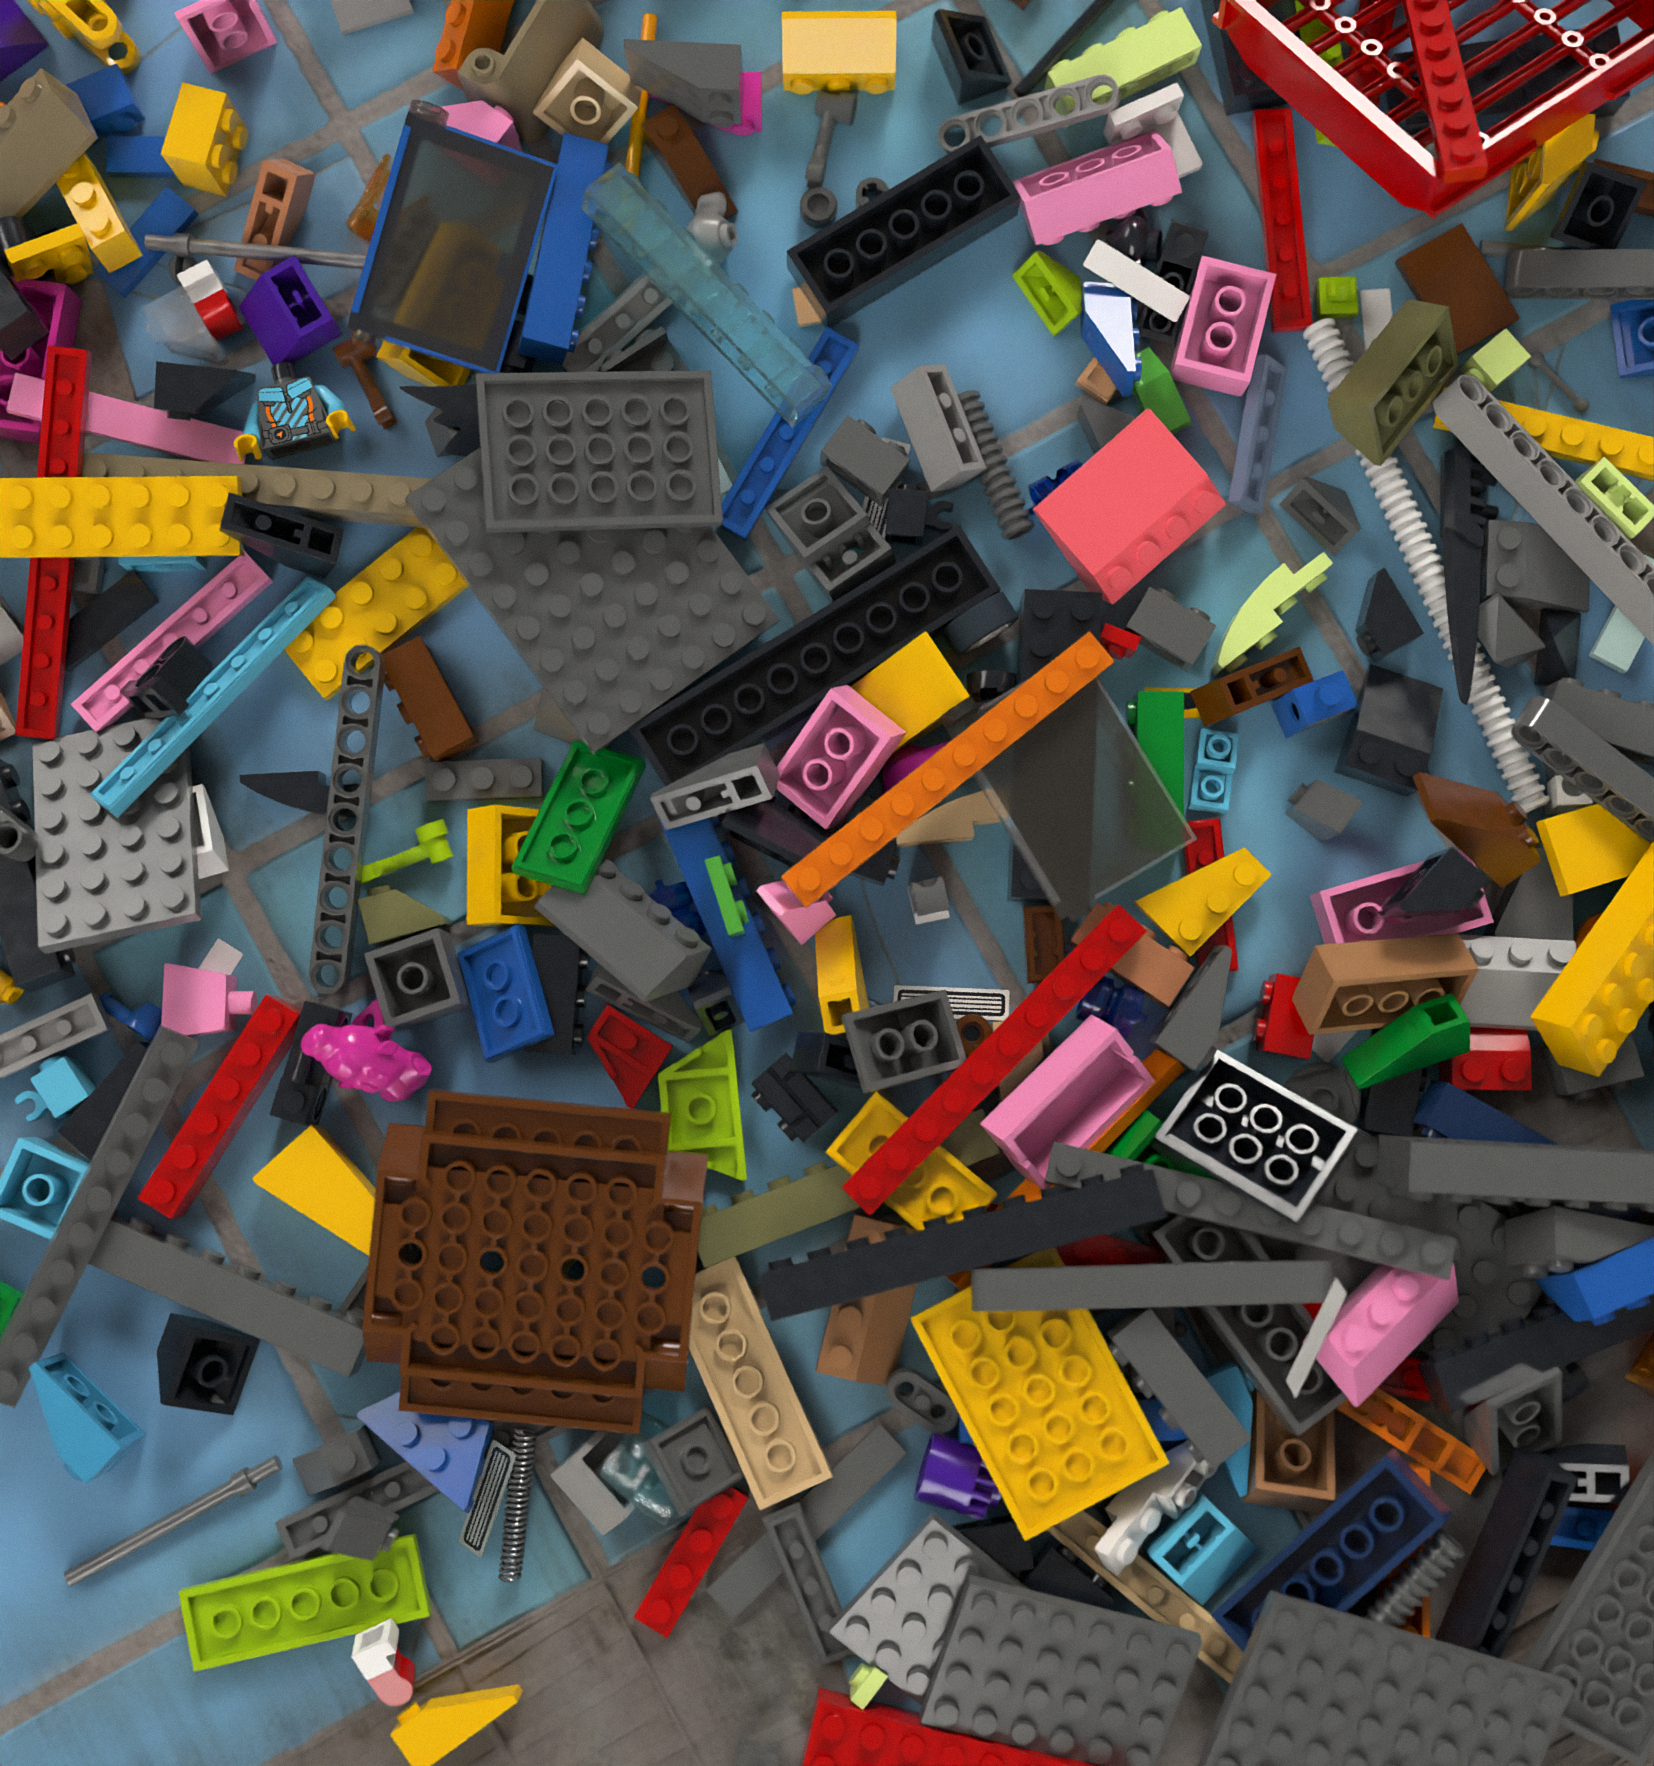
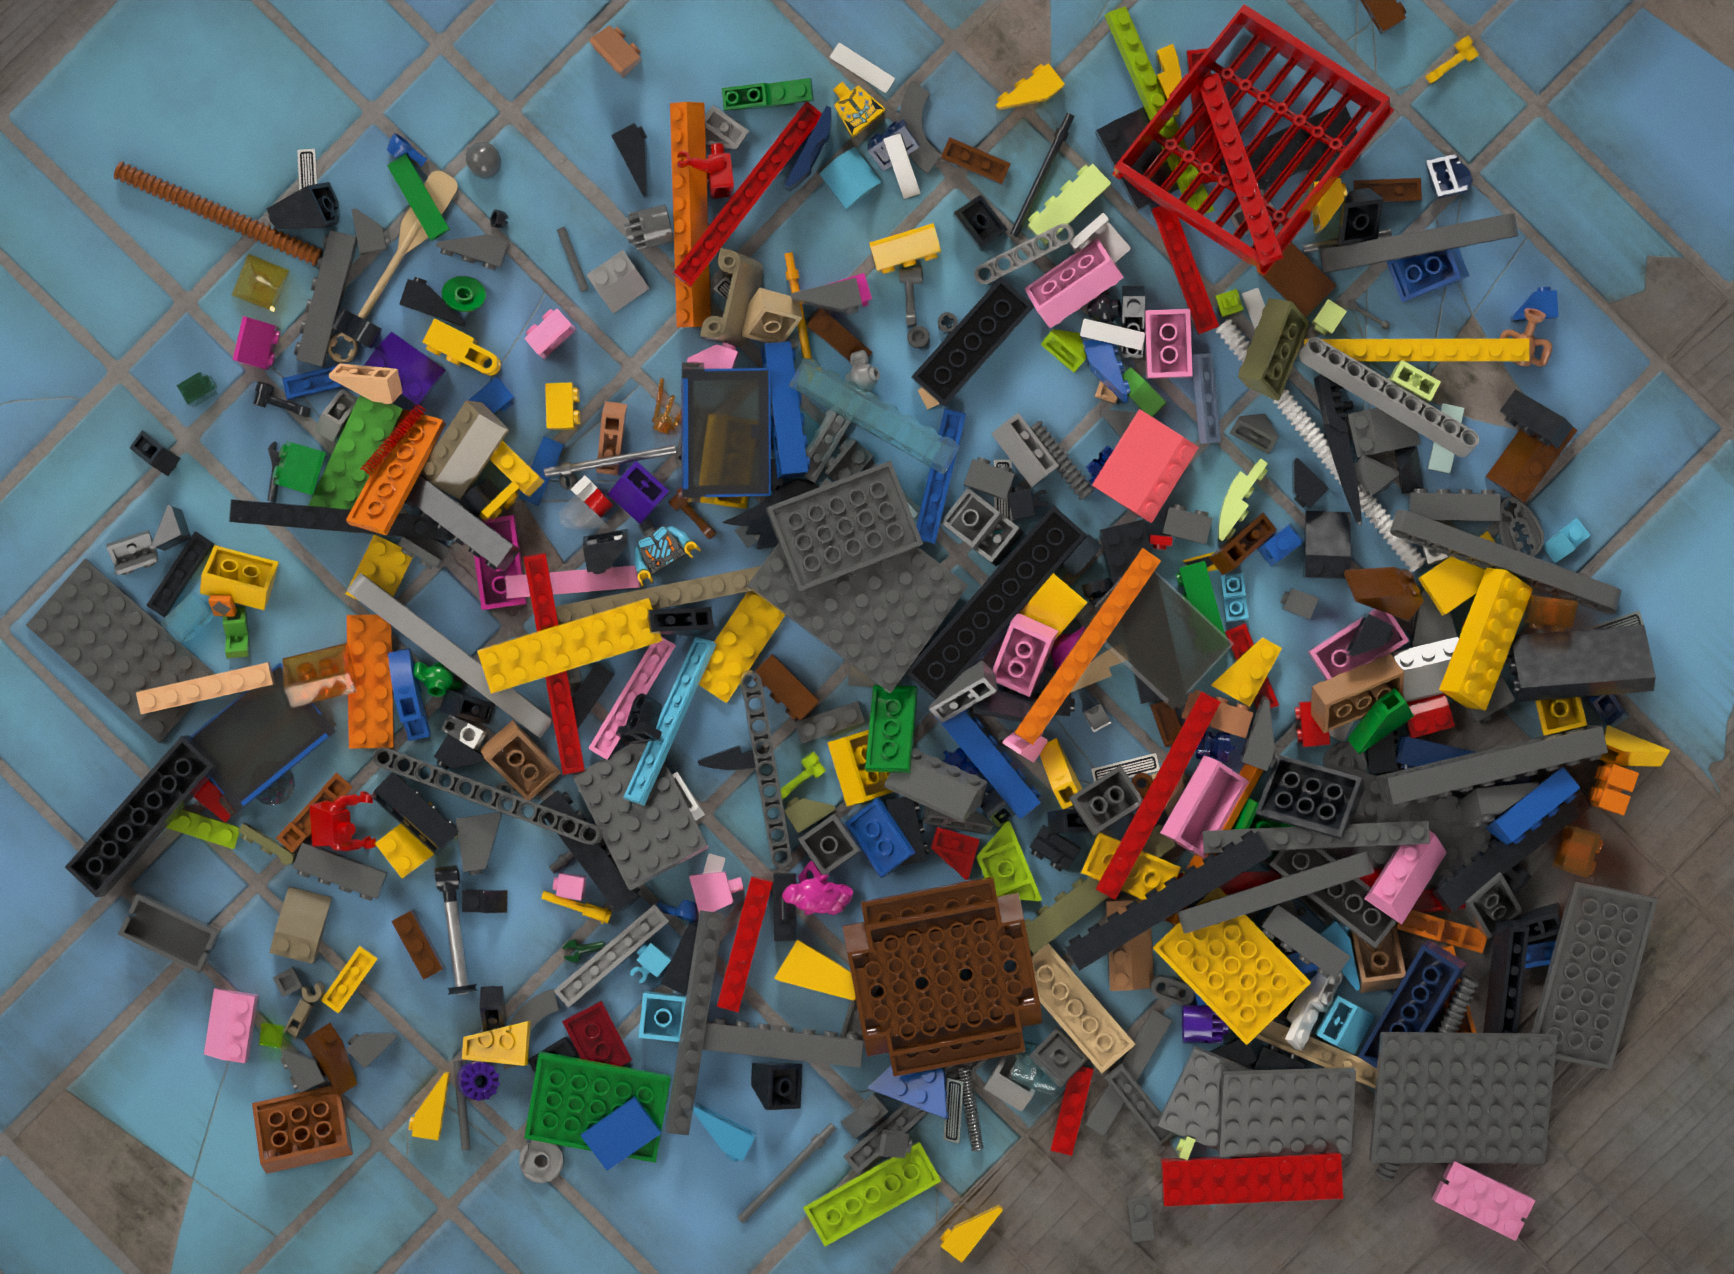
camera: 20 degrees left, 5 degrees up
blue tile [105,136,177,178] -> none
leg [352,1618,416,1706] -> none
bright green plate [704,855,750,938] -> none
white sticker [1286,1278,1347,1397] -> none

